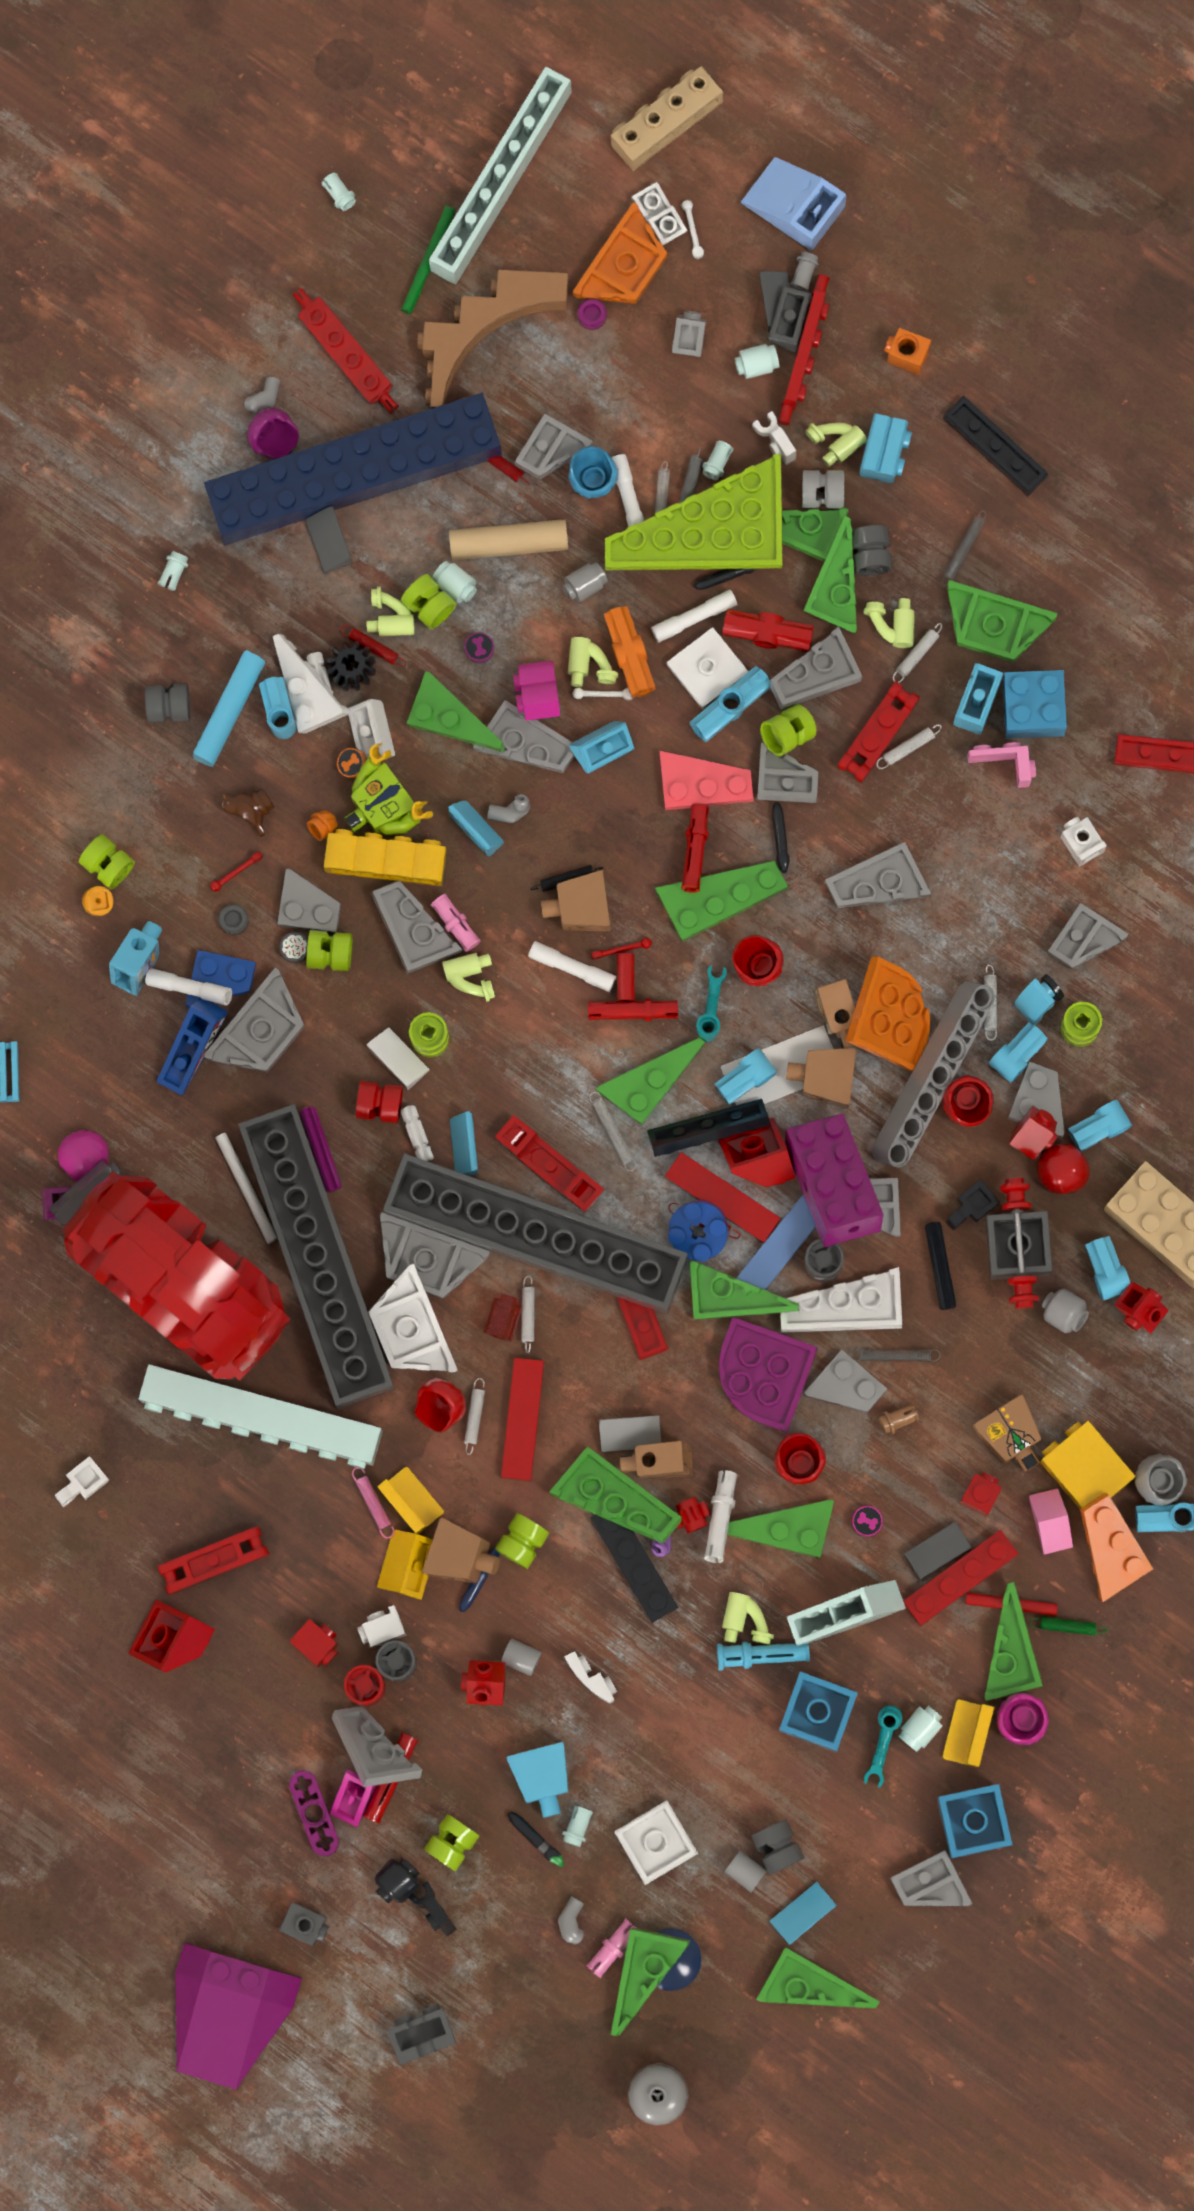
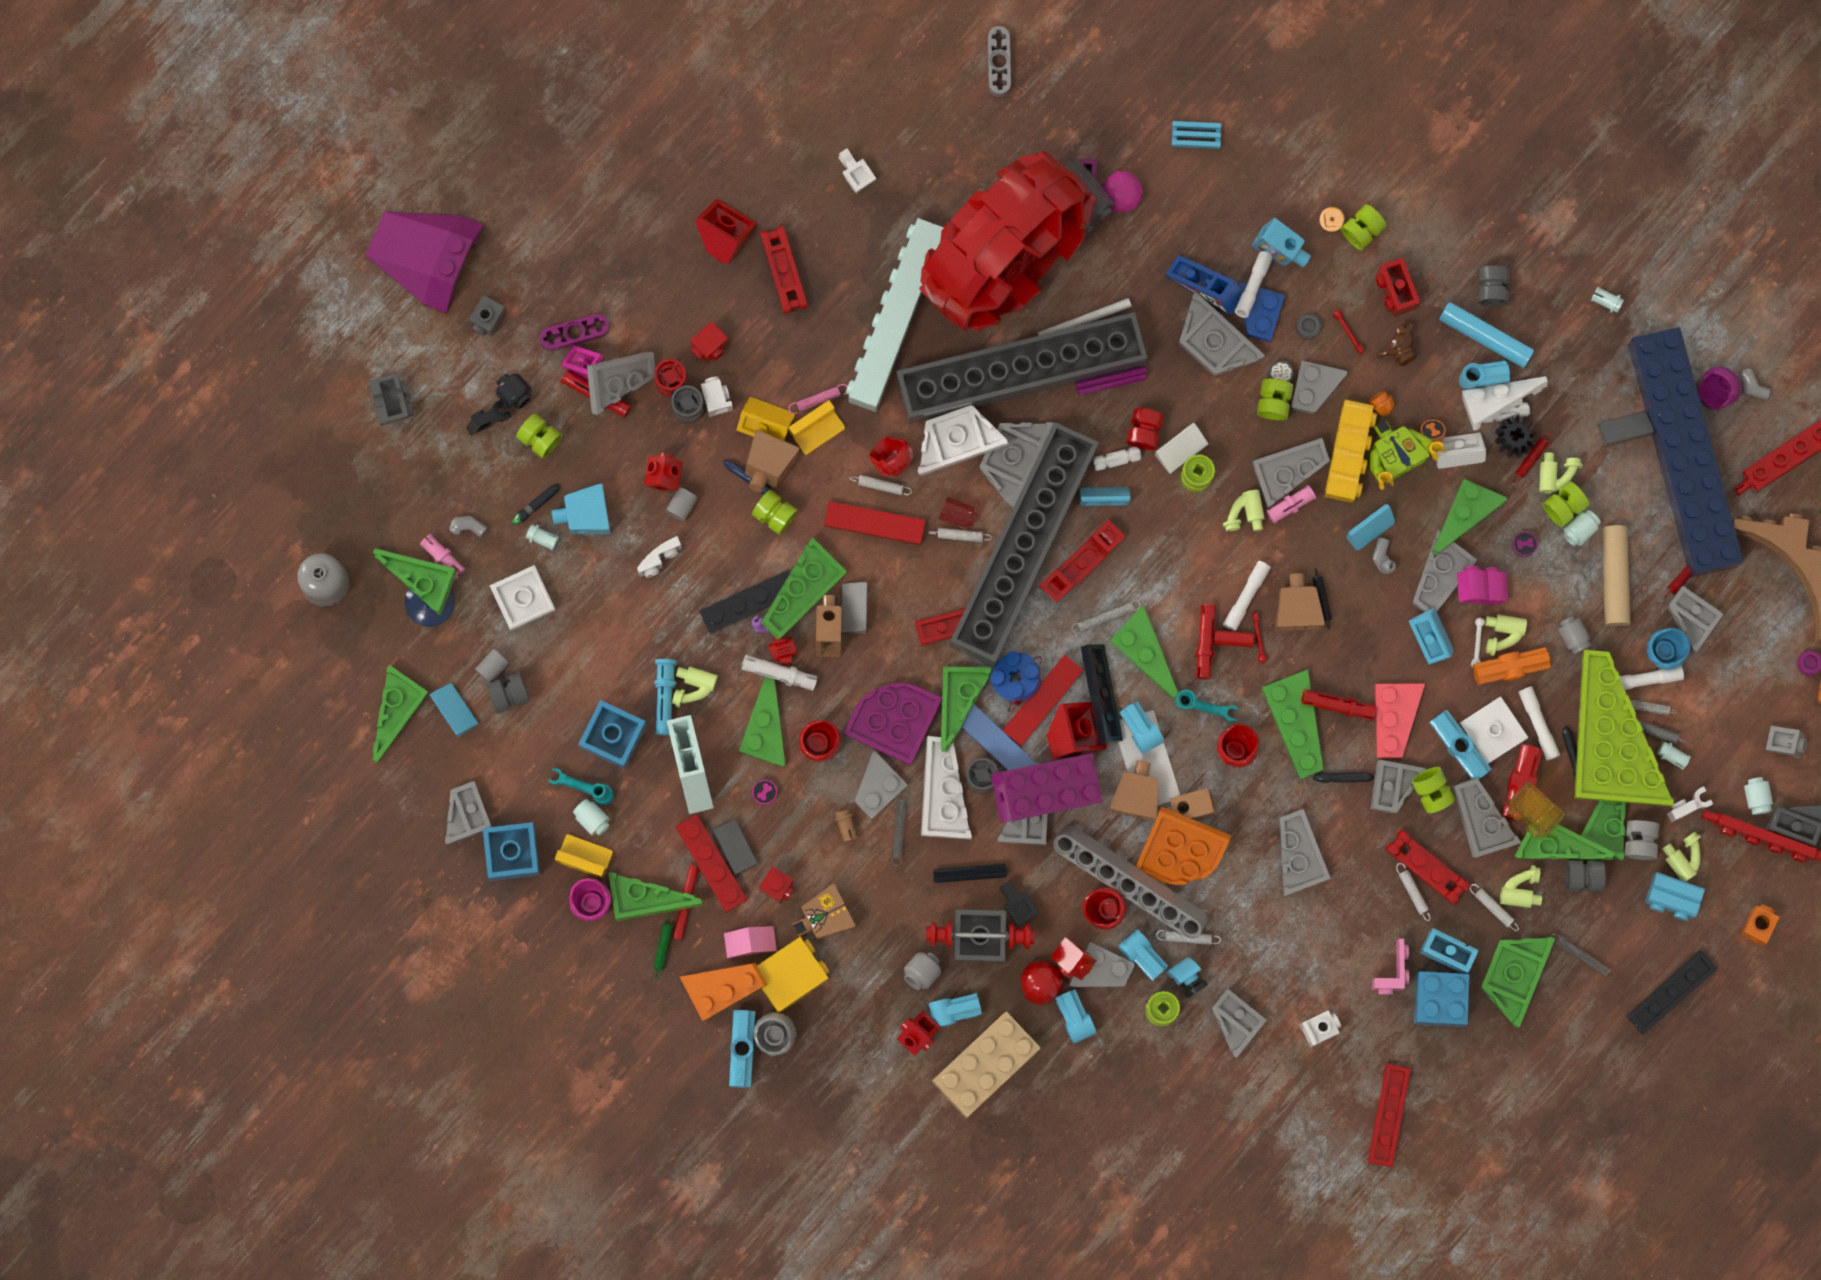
camera: 85 degrees right, 0 degrees up
none -> red brick [1375,258,1420,317]
none -> clear yellow brick [1505,781,1566,839]

